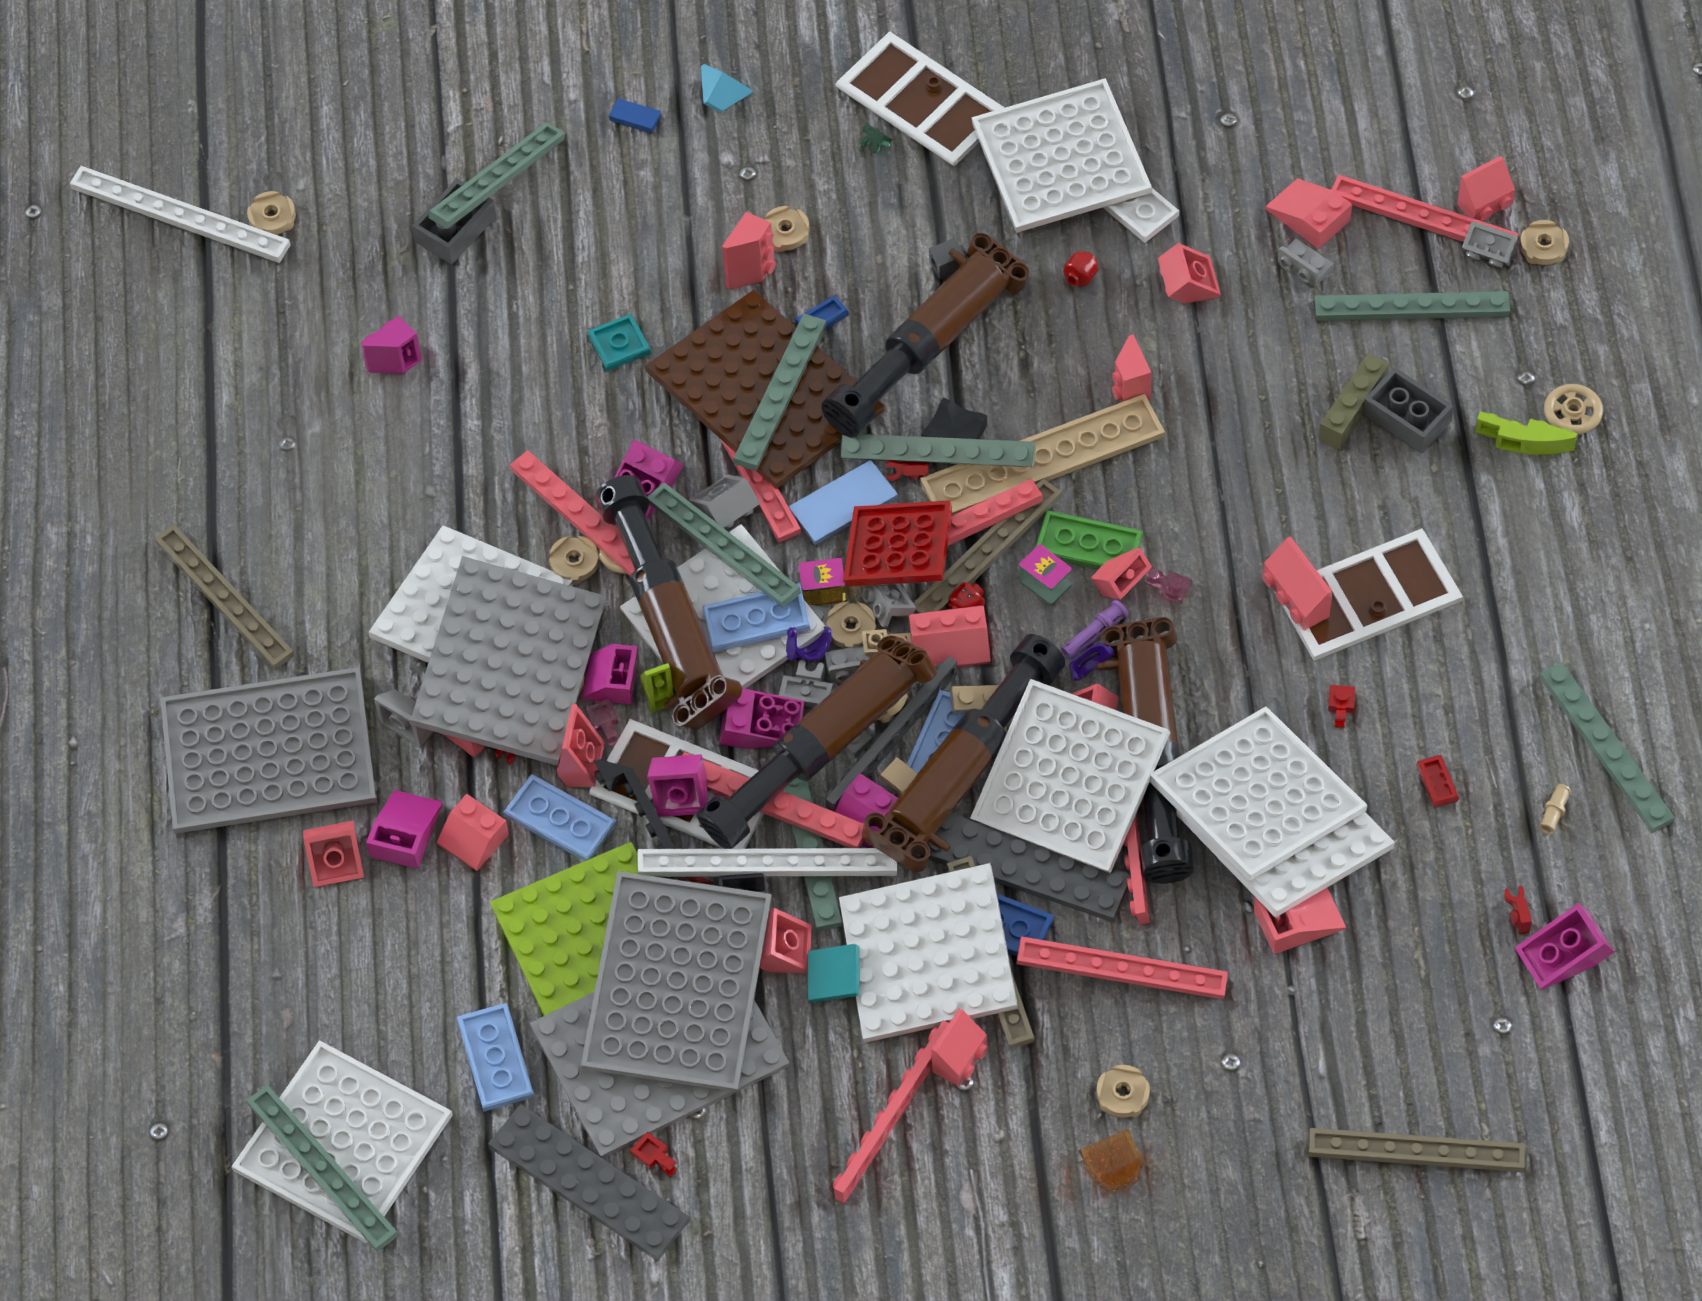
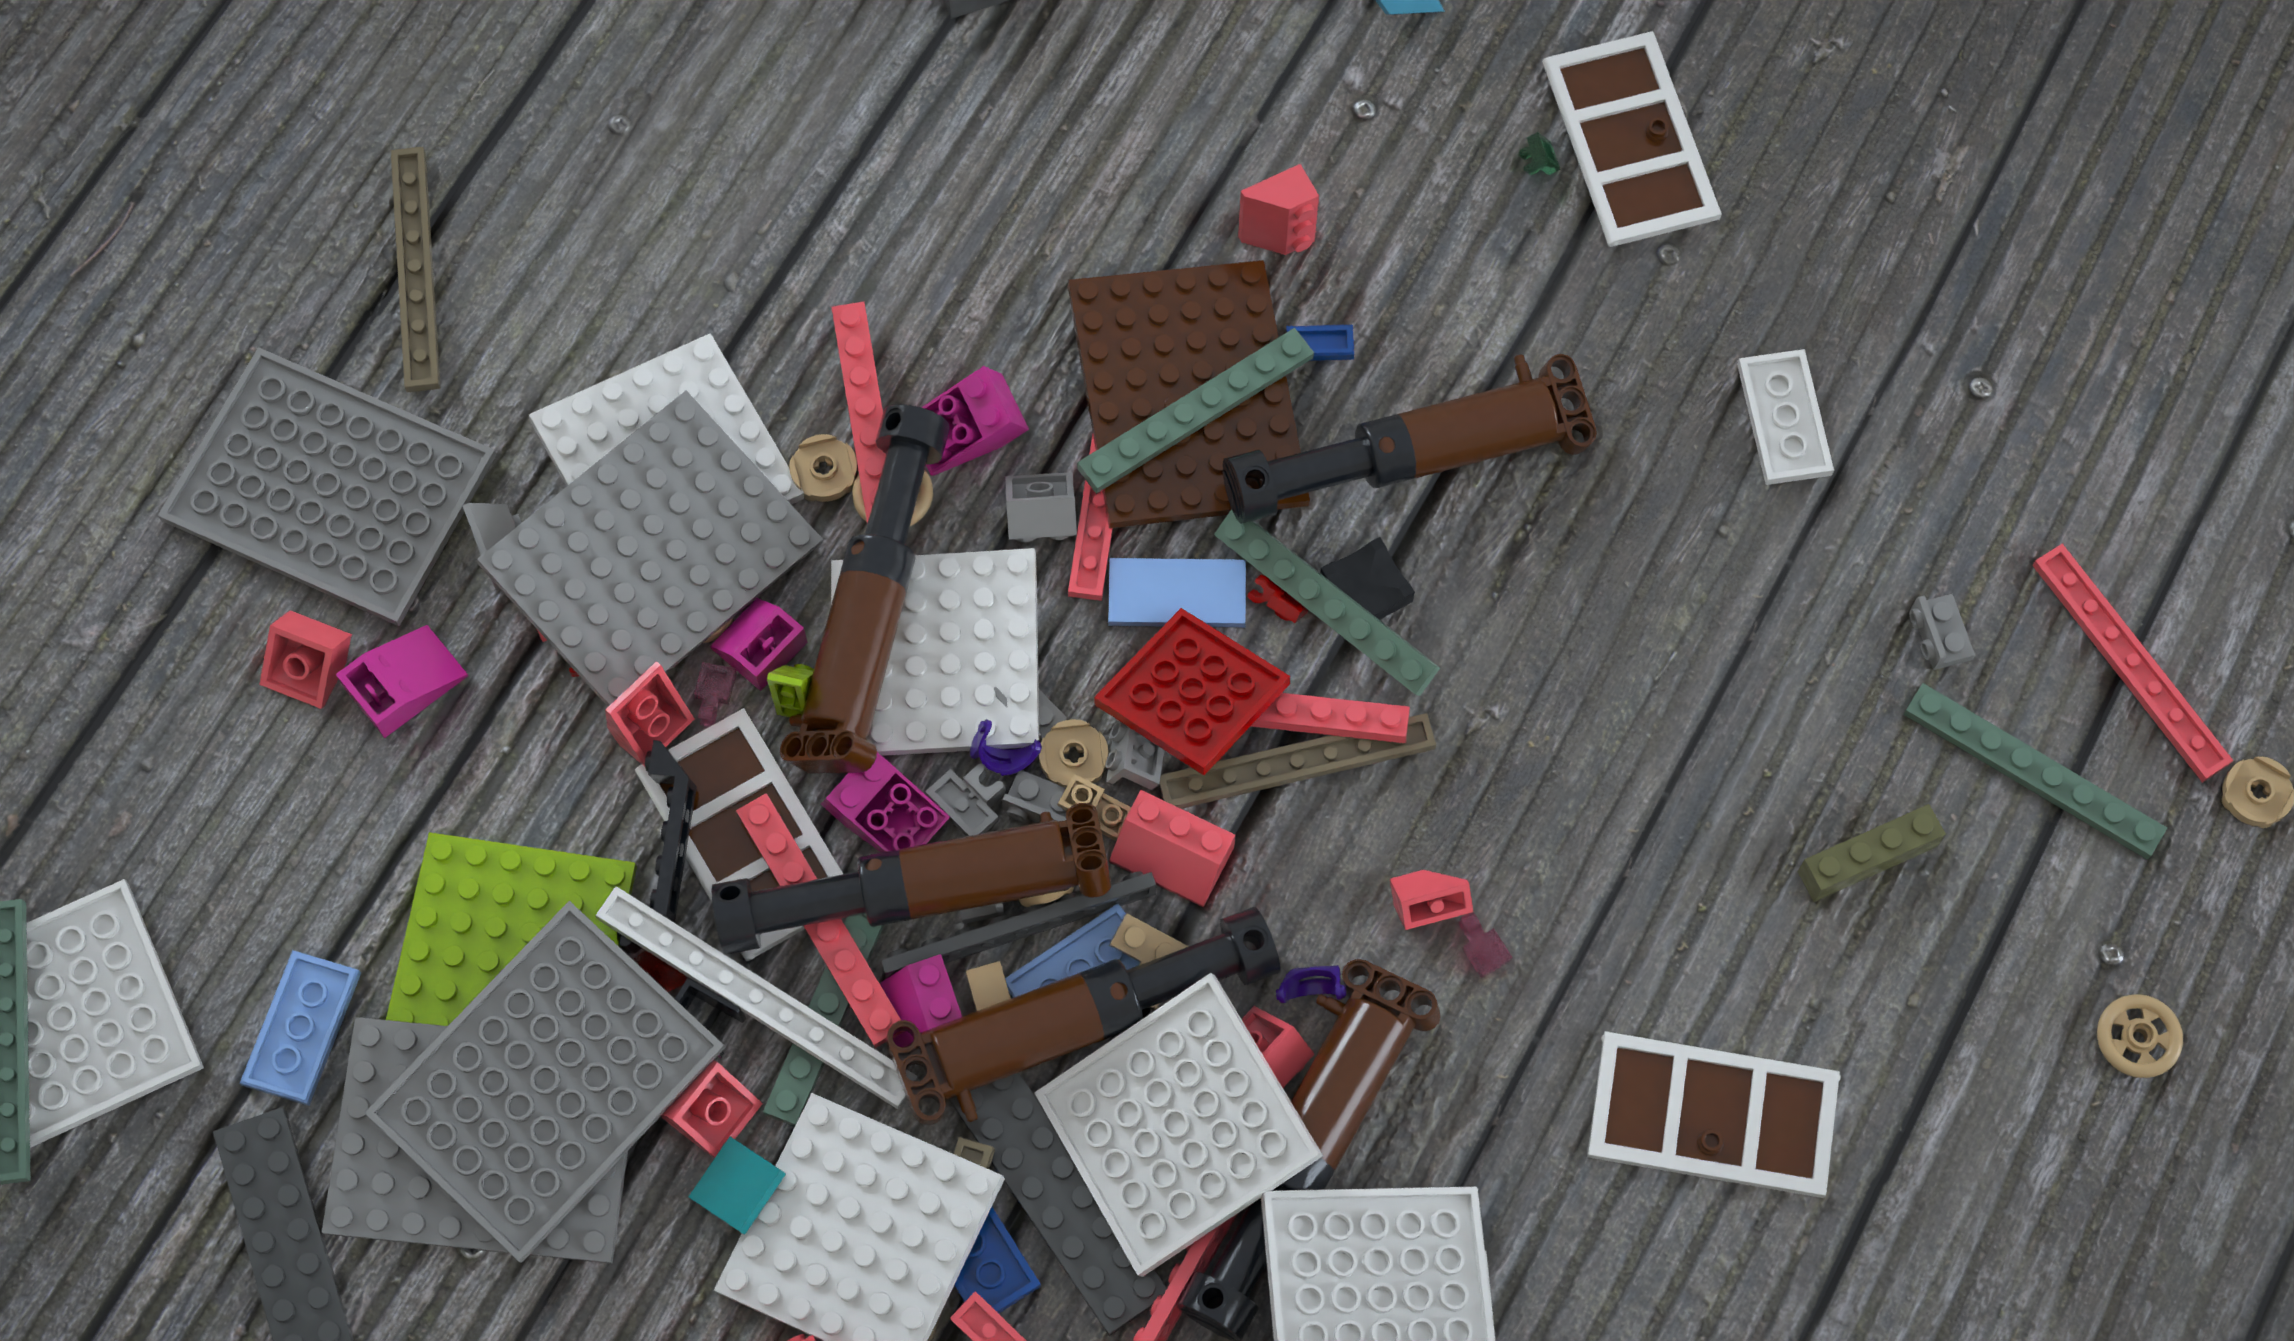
camera: 30 degrees right, 10 degrees up
dark pink slope [361,315,422,374] -> none
coral slope [437,794,509,871] -> none
light blue tile [503,774,617,861] -> none
teal tile [587,313,651,371] -> none
red plate [630,1131,678,1177] -> none
dark pink slope [647,754,708,817] -> none
sand green plate [648,483,801,608] -> none
light blue tile [702,583,811,653] -> none
tan plate [765,206,809,253] -> none
piece [799,558,846,606] -> none
tan plate [920,394,1165,516] -> none
dark grey brick [929,238,968,279] -> none
red head [948,582,985,610] -> none
white plate [972,78,1152,233] -> none
piece [1018,544,1072,605] -> none
bright green tile [1036,510,1143,569] -> none
medium lavender pin [1061,600,1129,660] -> none
red head [1063,251,1099,287] -> none
coral slope [1112,334,1152,402] -> none
coral slope [1158,243,1221,304] -> none
coral slope [1262,536,1332,631] -> none
coral slope [1265,178,1352,249] -> none
red plate [1328,685,1355,728] -> none
dark grey brick [1363,367,1454,454] -> none
coral slope [1457,156,1515,221] -> none
light grey bracket [1462,221,1518,268] -> none
lime slope [1475,411,1577,455] -> none

